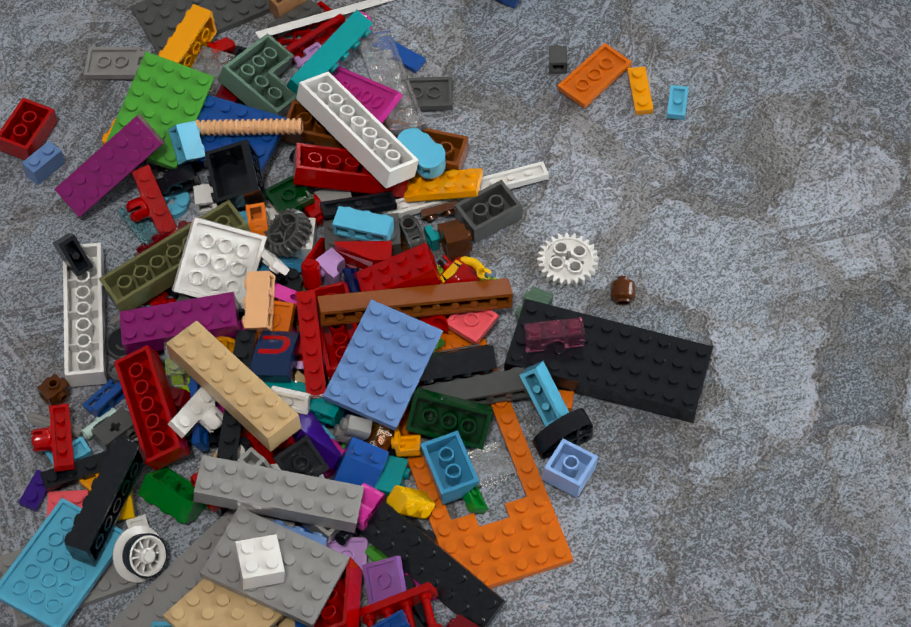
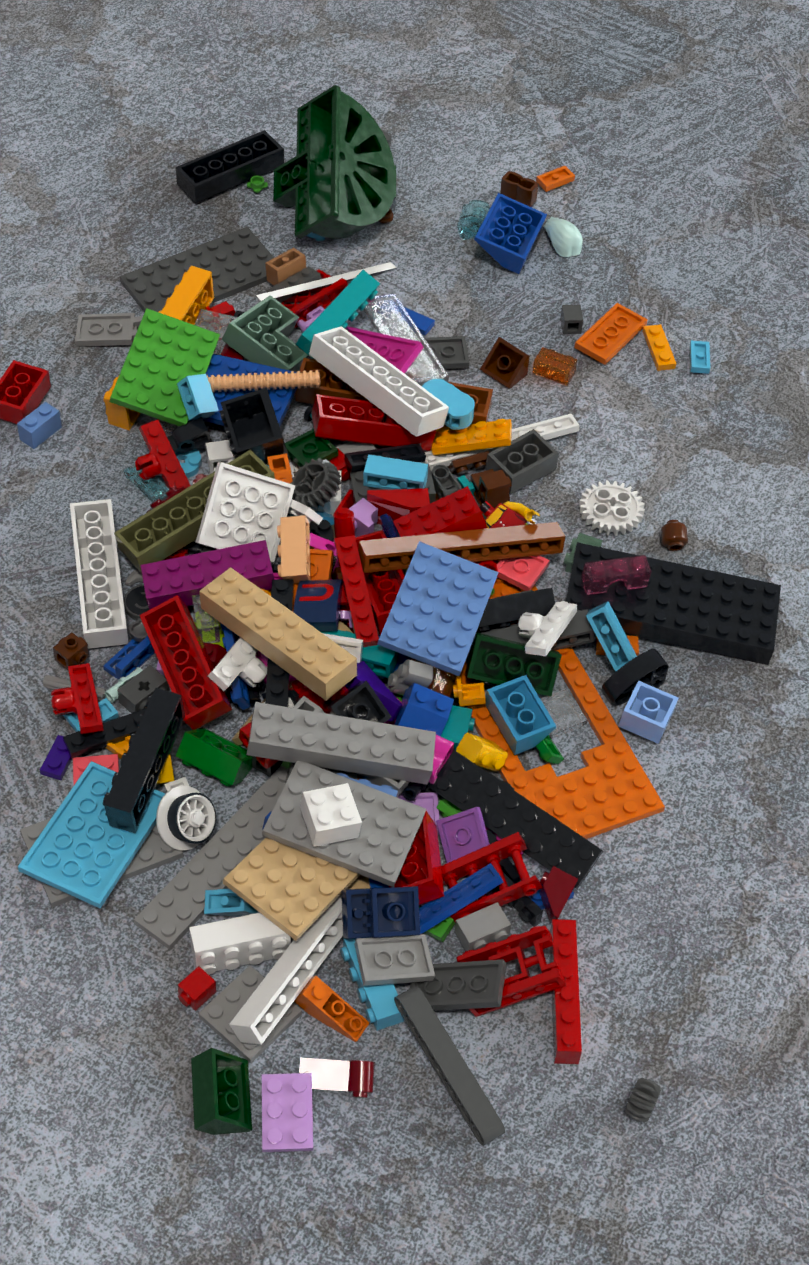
camera: 10 degrees left, 5 degrees down
black slope [53,233,93,277] -> none
magenta brick [54,114,165,217] -> none
none -> reddish brown slope [480,337,530,389]
none -> white plate [518,601,577,656]
none -> clear orange brick [532,347,577,386]

